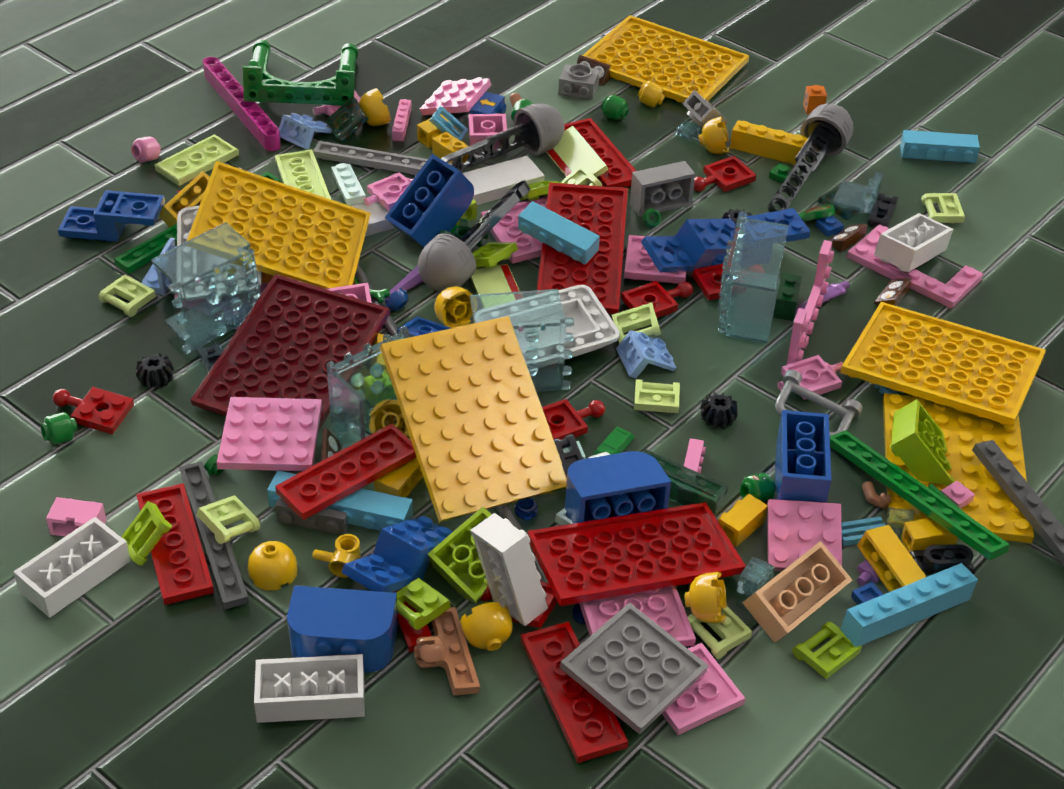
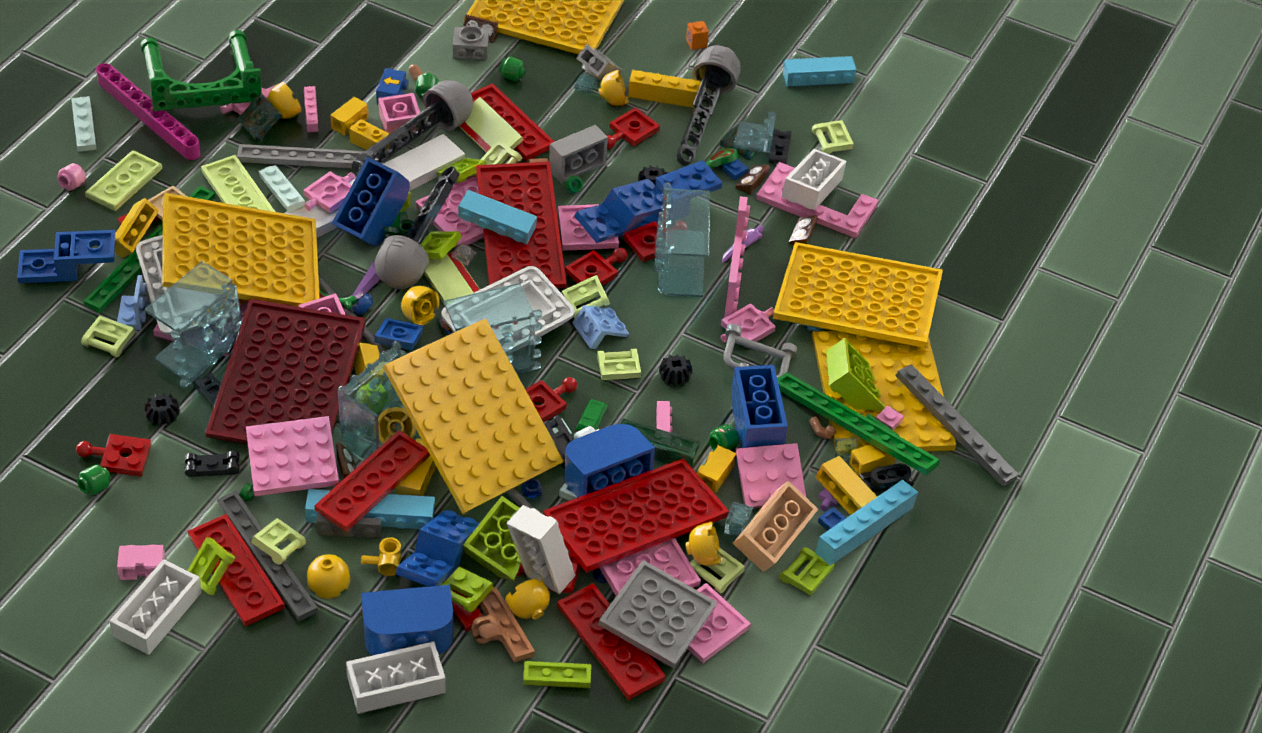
camera: 15 degrees left, 5 degrees up
light blue bracket [279,113,332,149] -> none
bright pink plate [420,78,491,115] -> none
medium azure tile [429,106,469,141] -> none
yellow head [637,81,665,108] -> none
green plate [769,163,792,183] -> none
dark green brick [773,273,802,321] -> none
medium azure tile [841,516,885,546] -> none
none -> light aqua plate [71,96,96,152]
none -> black plate [185,451,239,477]
none -> clear plate [451,243,477,266]
none -> lime plate [523,661,591,688]

